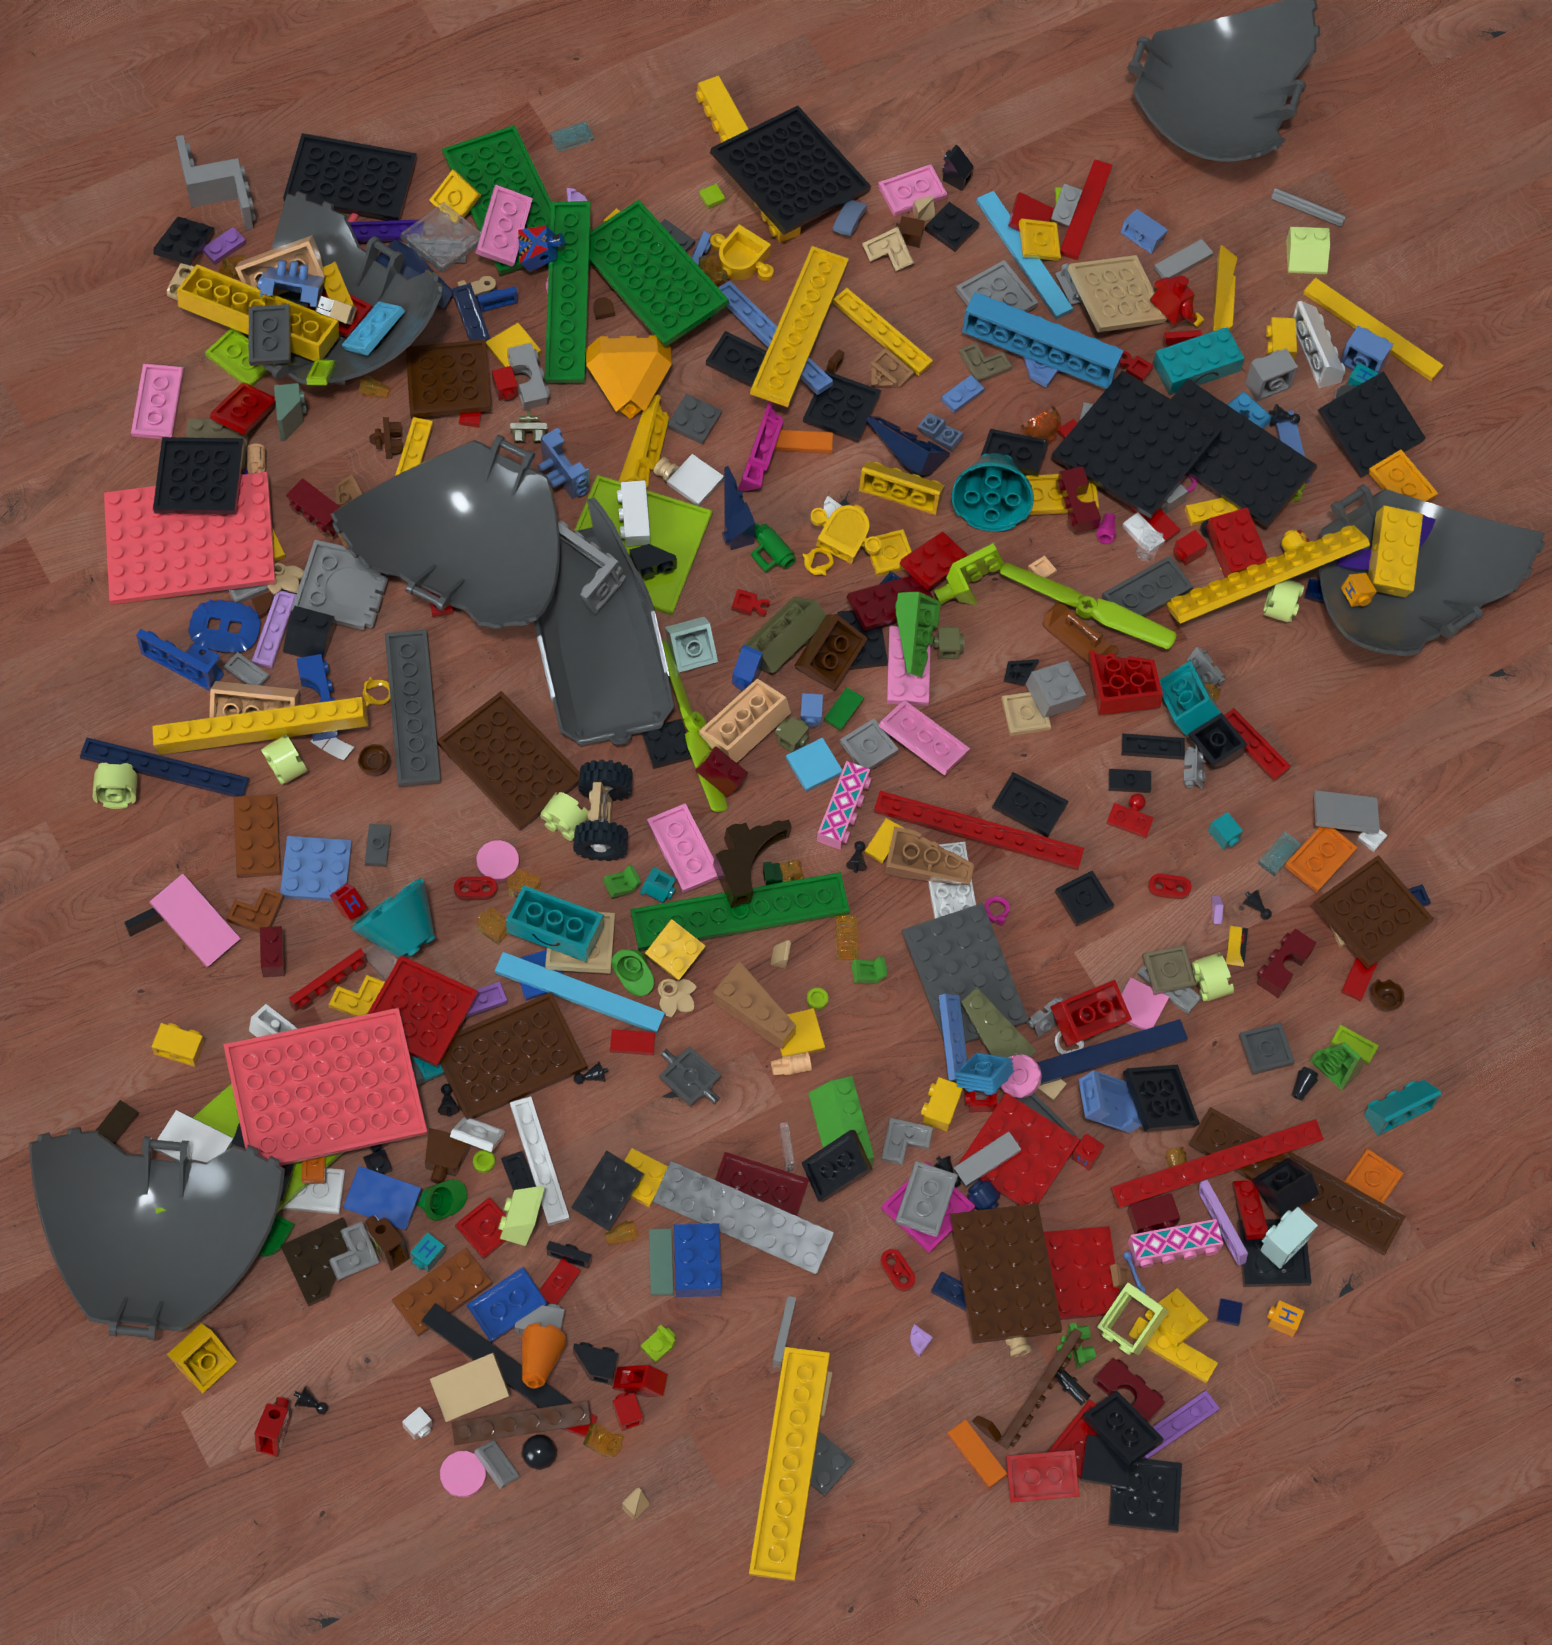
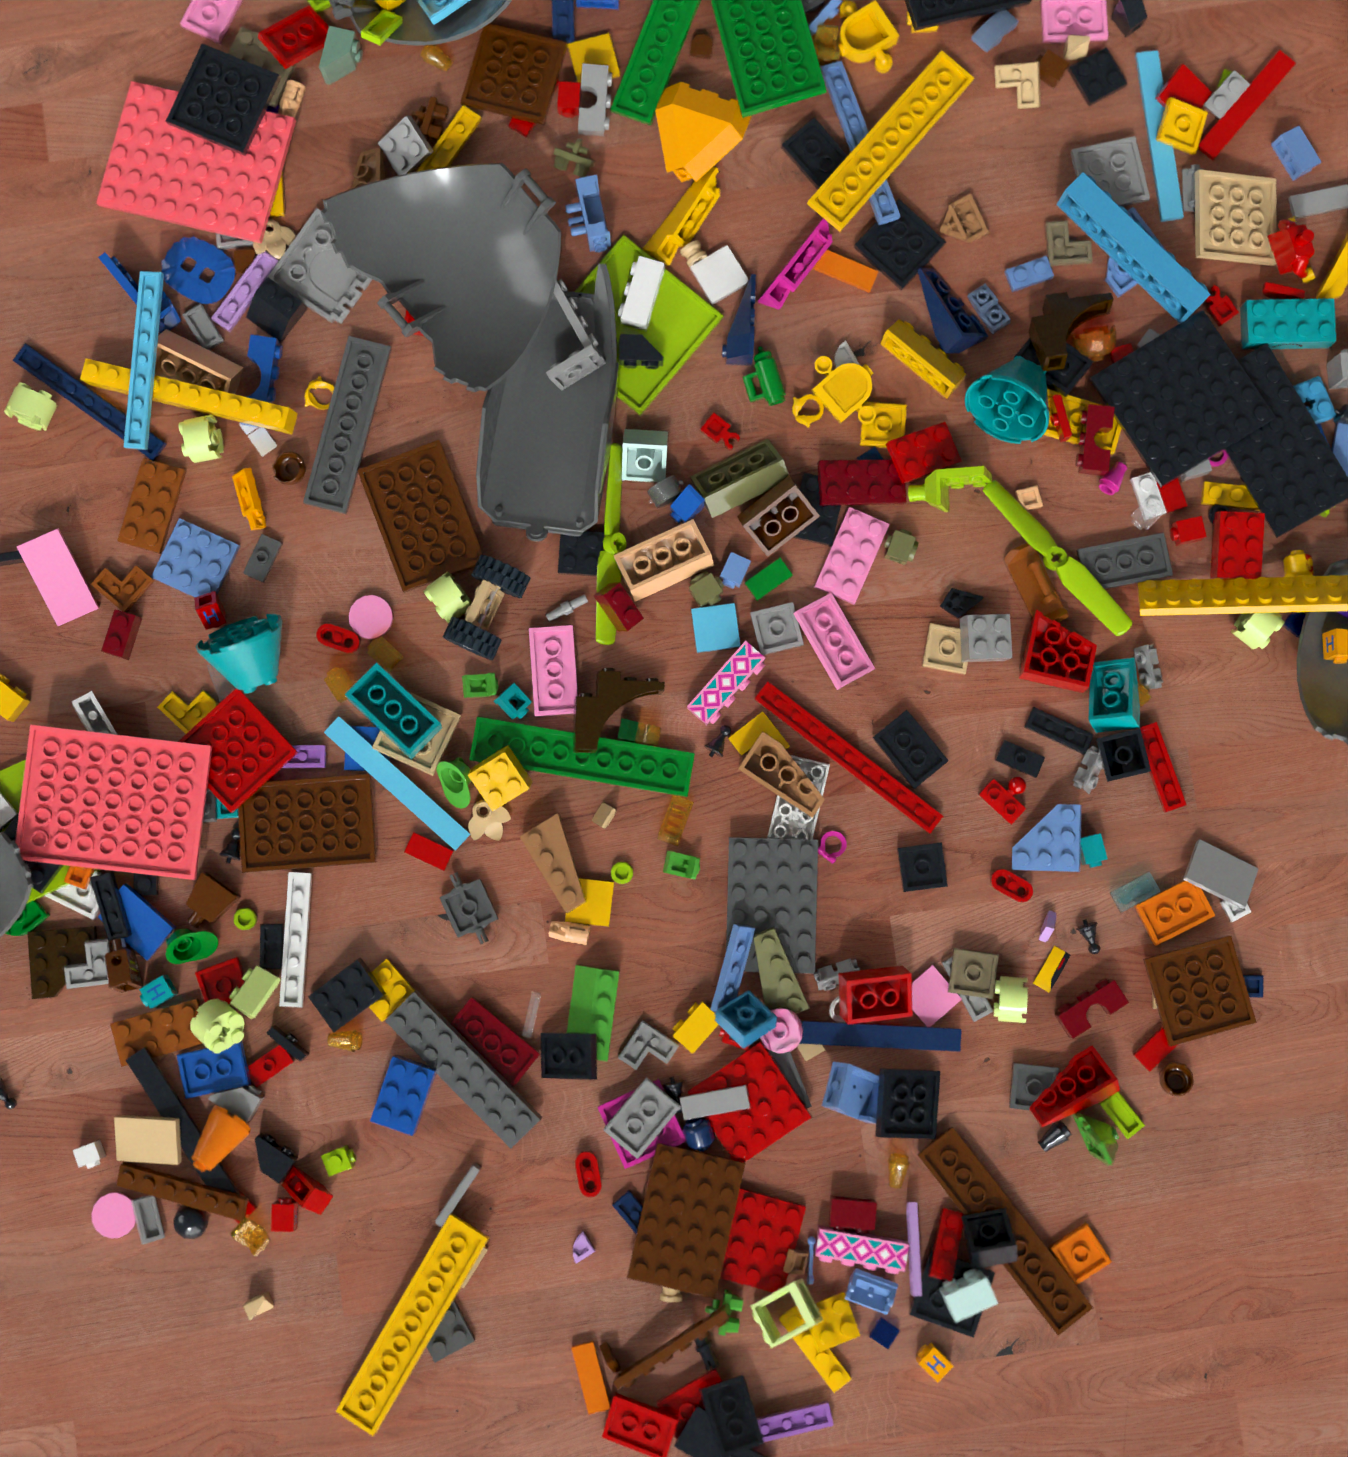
camera: 25 degrees right, 20 degrees up
dark red brick [286,478,340,536] -> none
red plate [289,948,367,1012] -> none
white tile [450,1117,505,1152] -> none
black piece [573,1061,608,1085] -> none
sand green tile [649,1229,673,1296] -> none
dark grey plate [667,394,722,445] -> none
reddish brown tile [827,349,845,373] -> none
yellow plate [833,288,933,376] -> none
bright green wedge [896,592,941,678] -> none
red brick [1071,1133,1105,1171] -> none
dark red arch [1093,1357,1165,1423] -> none
red plate [1111,1119,1324,1209] -> none
teal slope [1364,1079,1442,1137] -> none
none -> black tile [90,871,132,941]
none -> medium azure tile [124,271,164,450]
none -> yellowish green brick [190,999,244,1054]
none -> light orange hinge [232,468,266,530]
none -> light grey plate [378,116,434,176]
none -> light grey bar [546,594,588,622]
none -> clear piece [647,475,684,509]
none -> medium blue hinge [844,1268,898,1315]
none -> medium blue plate [1012,804,1082,872]
none -> dark brown arch [1029,292,1114,371]
none -> red wedge [1029,1045,1120,1127]
none -> red plate [1049,394,1072,442]

